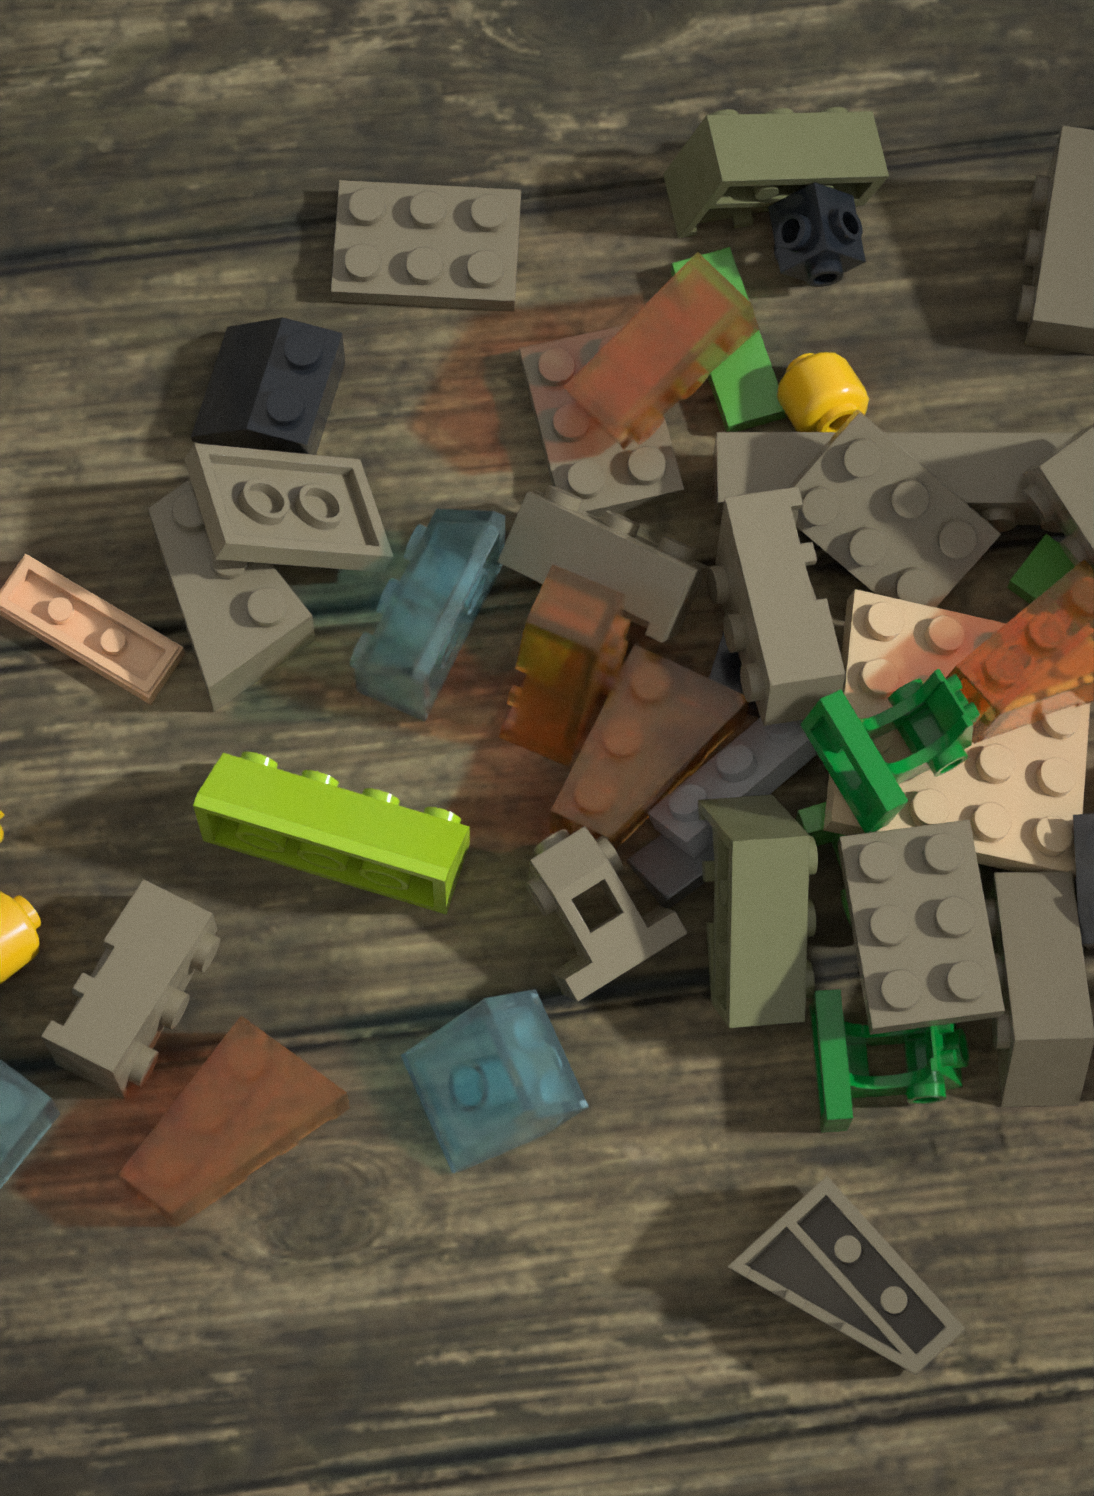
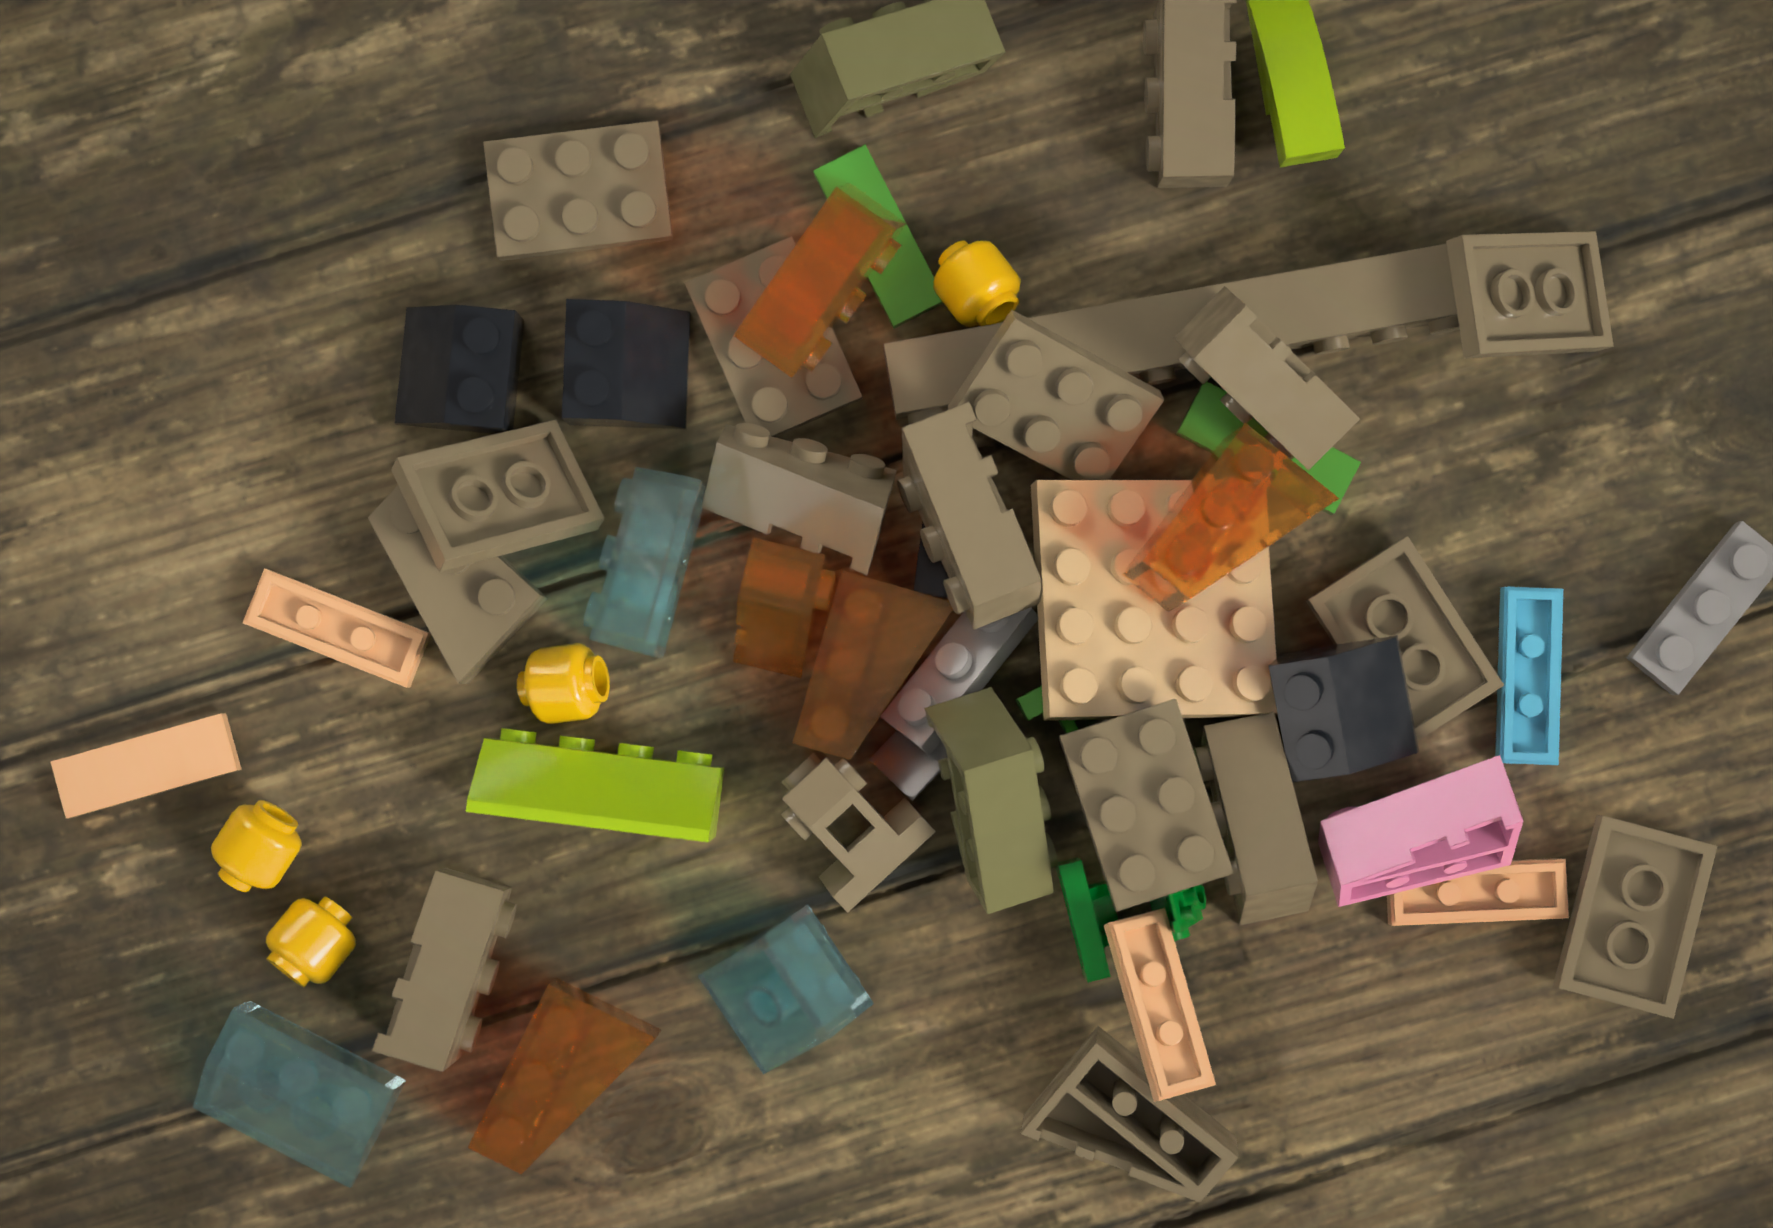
camera: 10 degrees left, 15 degrees up
black brick [768,182,866,287] -> none
green tile [800,669,980,833] -> none
none -> yellow head [517,643,610,724]
none -> black slope [562,299,691,429]
none -> light nougat tile [1104,908,1216,1102]

